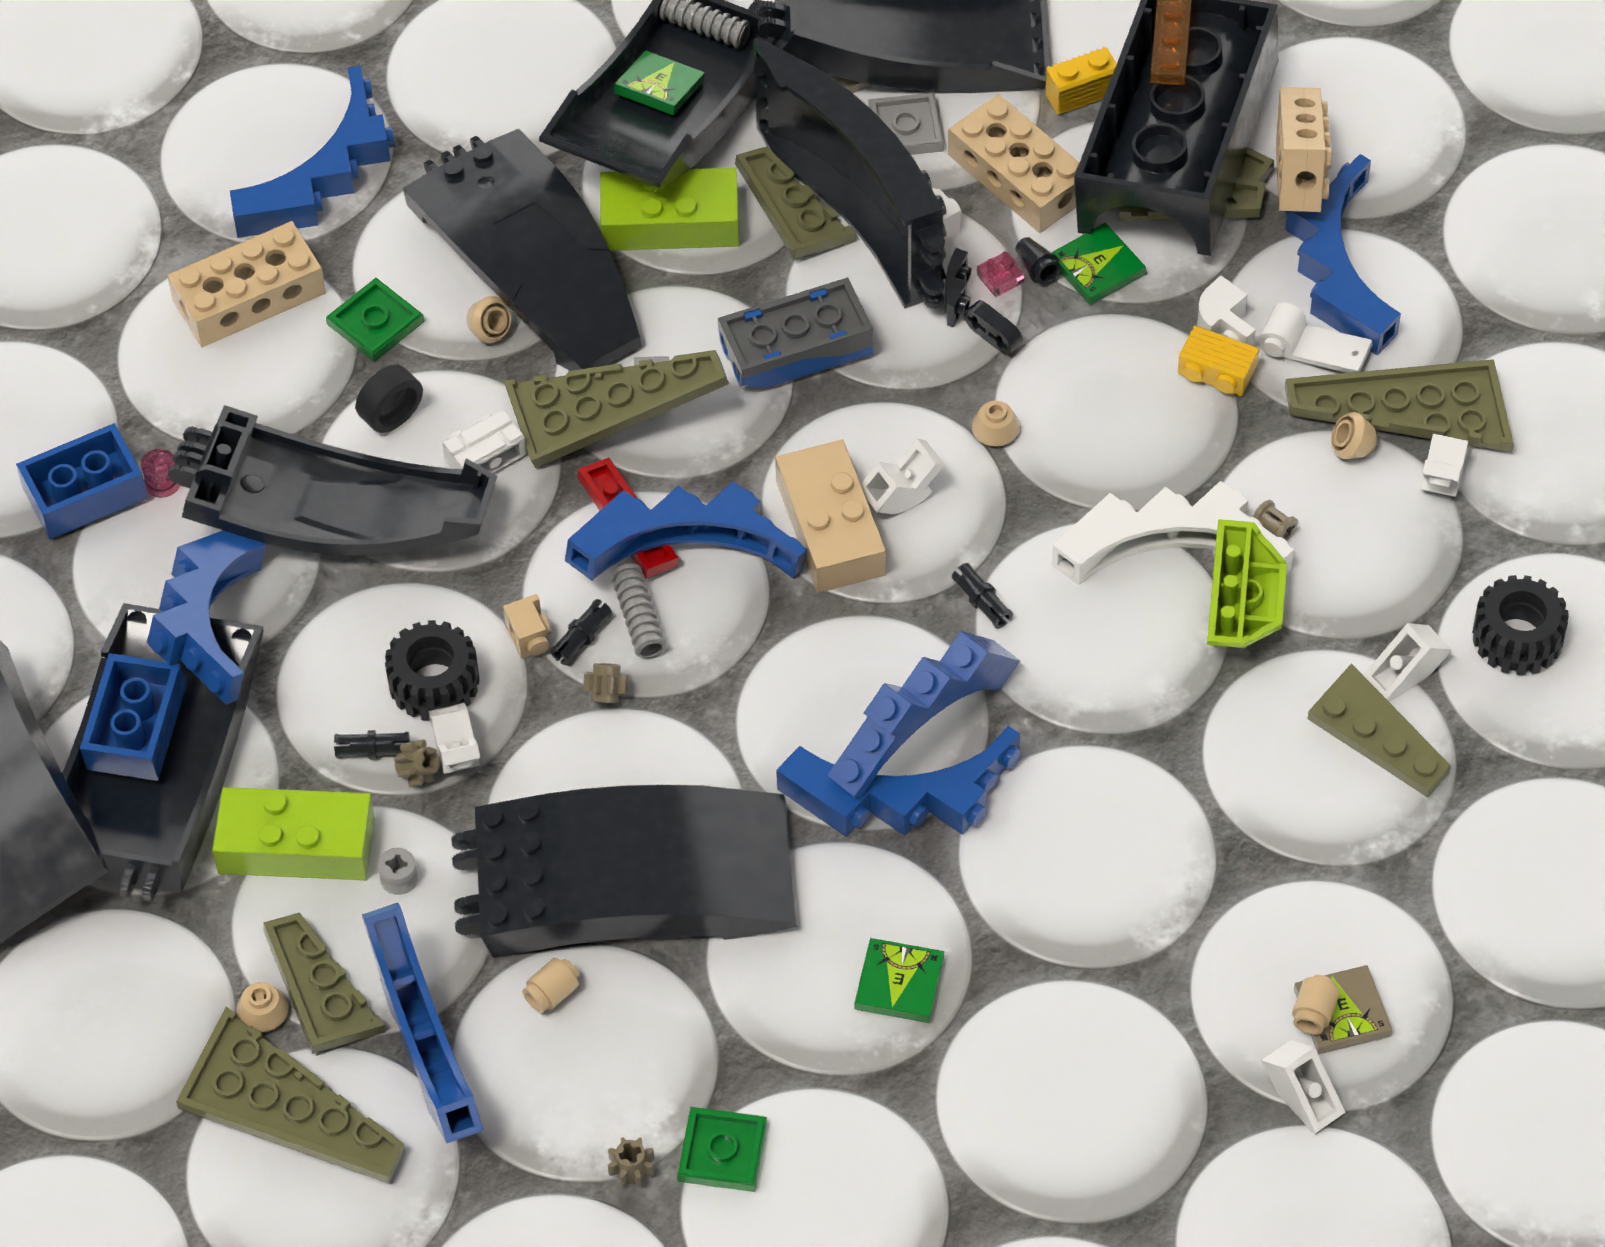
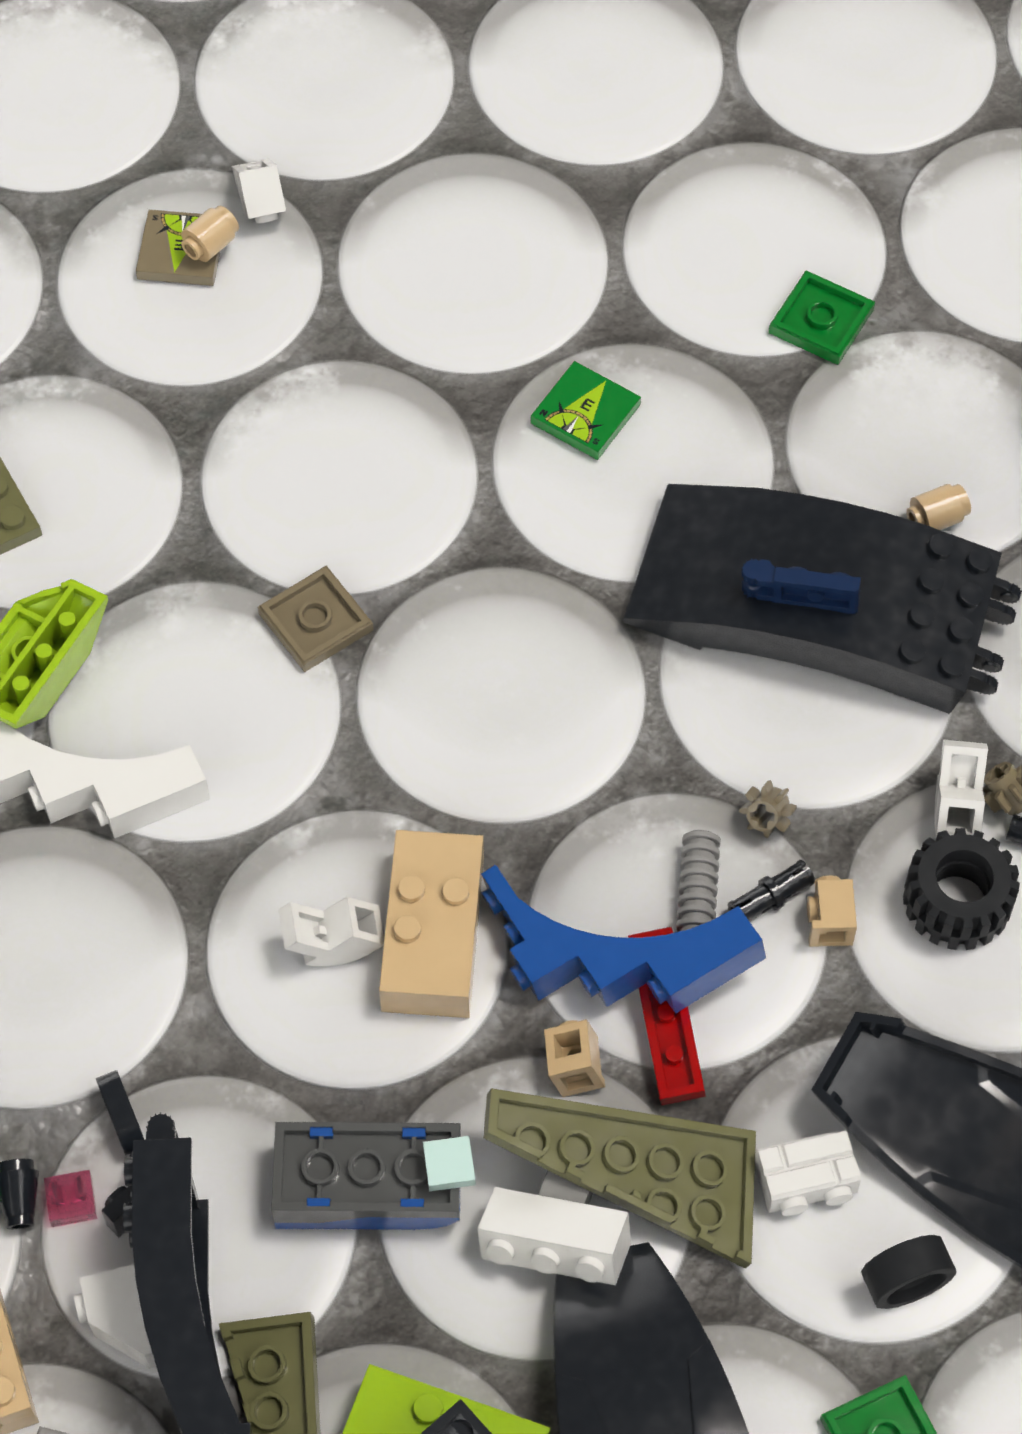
camera: 160 degrees left, 5 degrees up
tan cone [466,296,511,343] -> none
dark tan gear [607,1137,655,1187] -> none
blue arch [776,726,1021,837] -> none
blue arch [827,631,1020,798] -> none
black pin [952,563,1013,628] -> none
tan cone [971,401,1020,446] -> none
none -> dark tan tile [258,565,373,672]
none -> light aqua tile [423,1136,476,1192]
none -> white brick [477,1187,631,1286]
none -> tan brick [544,1019,605,1097]
none -> dark blue hinge [741,559,861,614]

